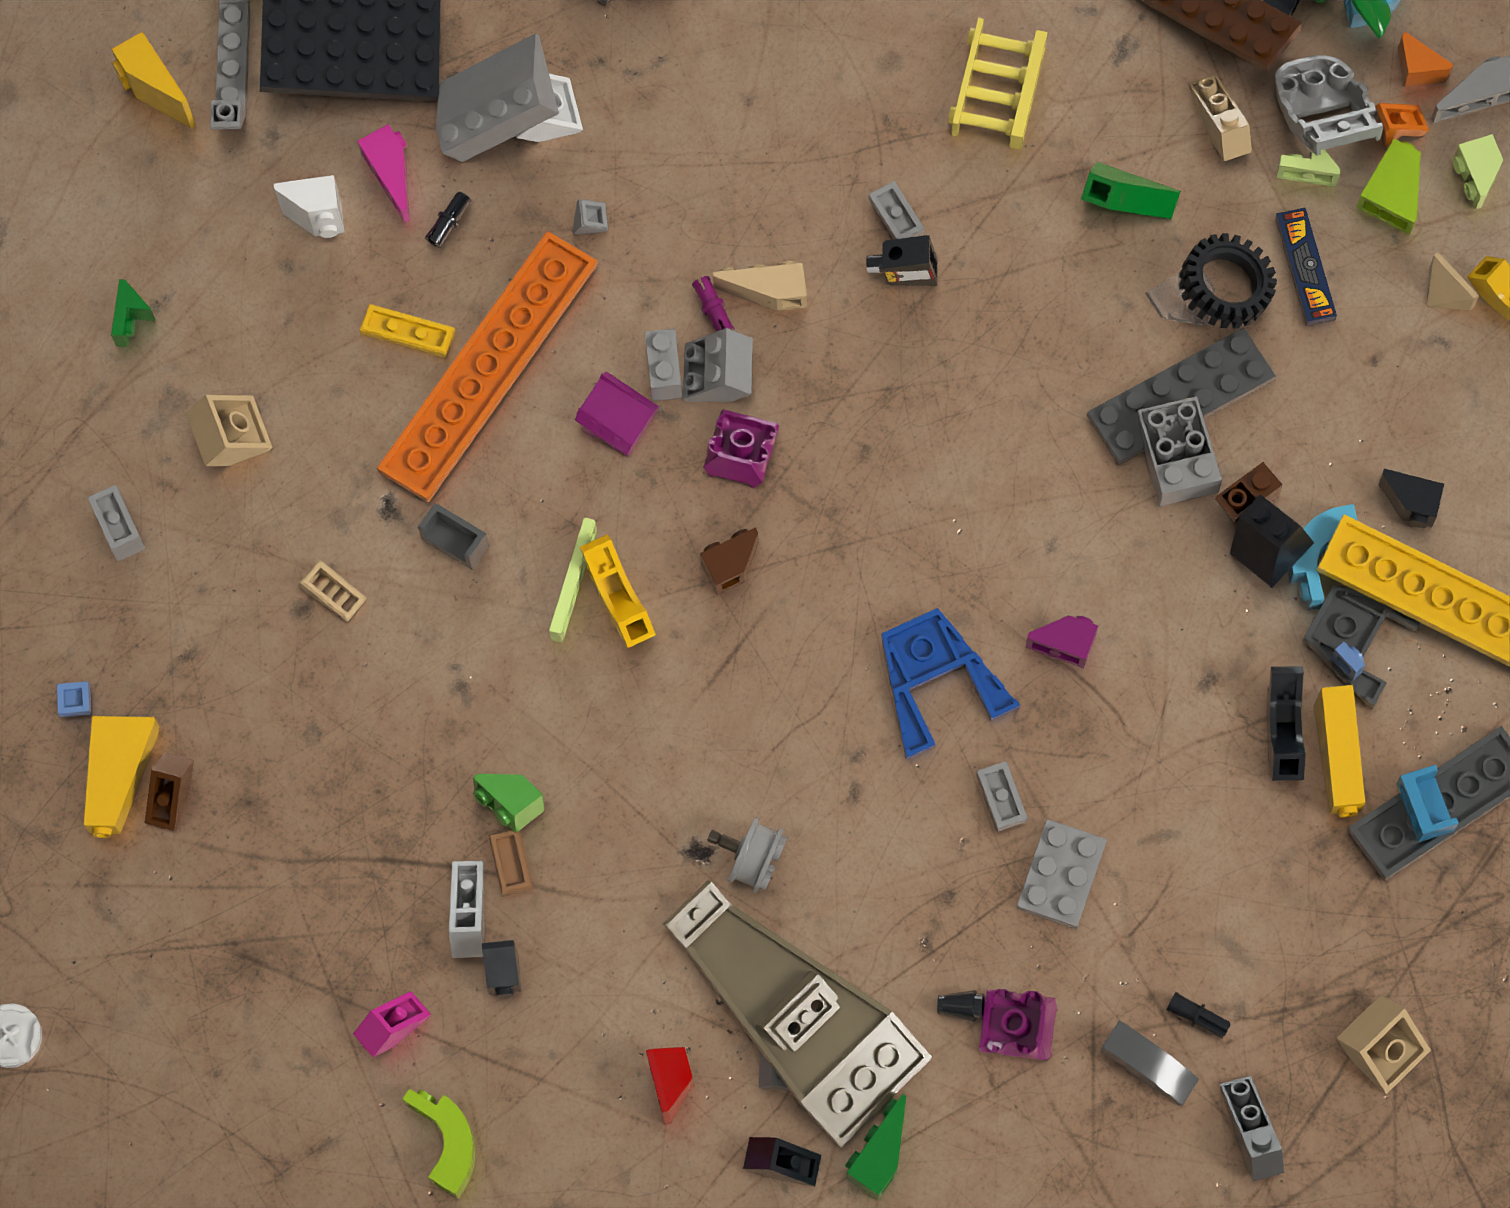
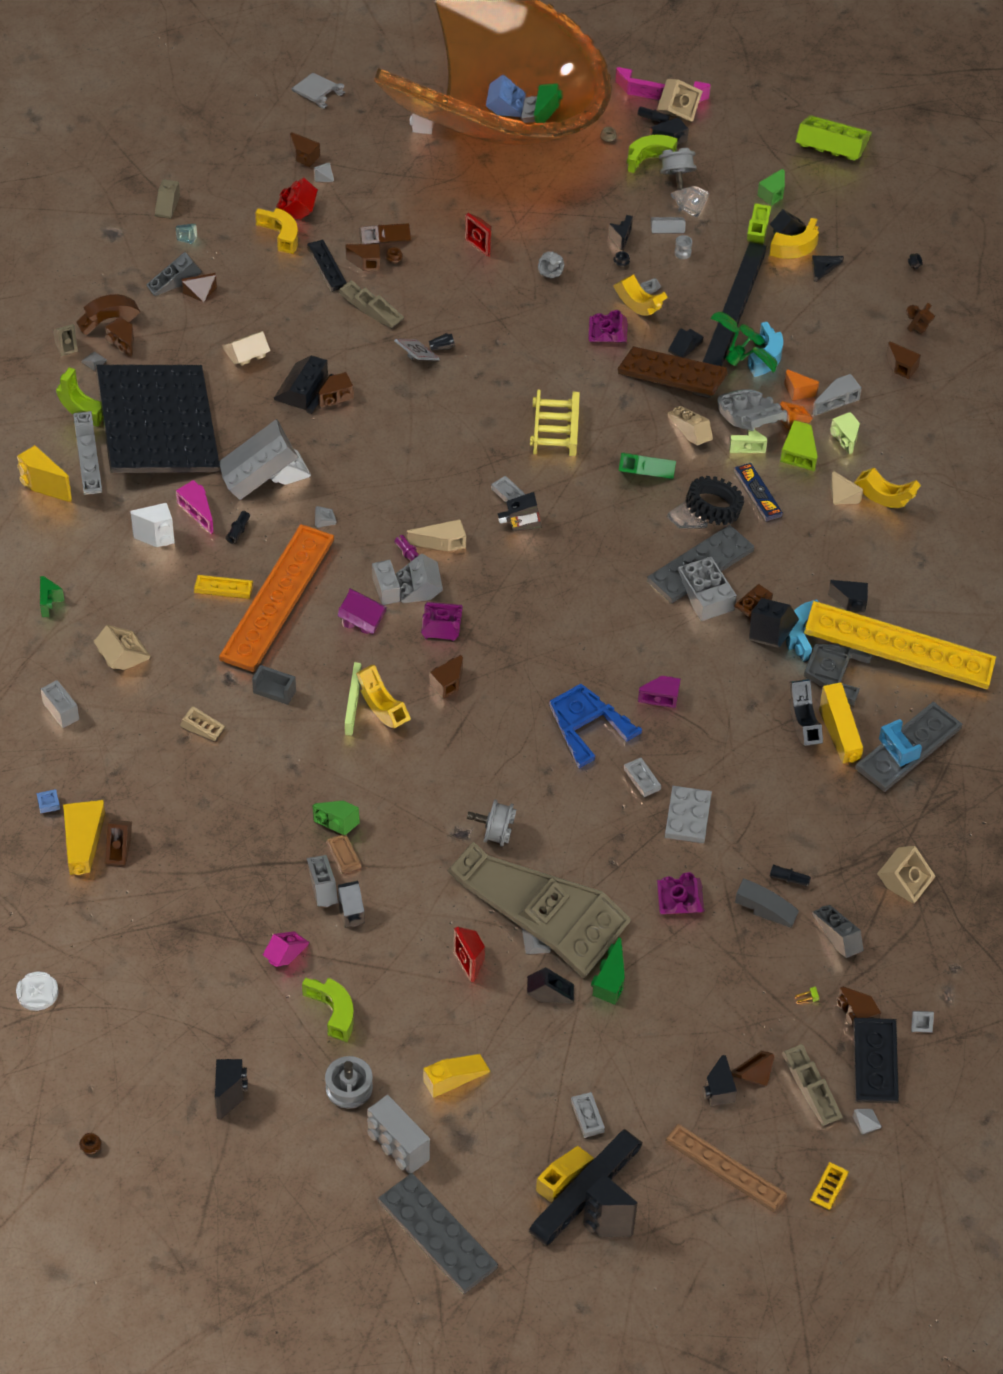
camera: 15 degrees left, 20 degrees down
black cone [937,990,985,1022] -> none
medium blue plate [1331,642,1366,681] -> none

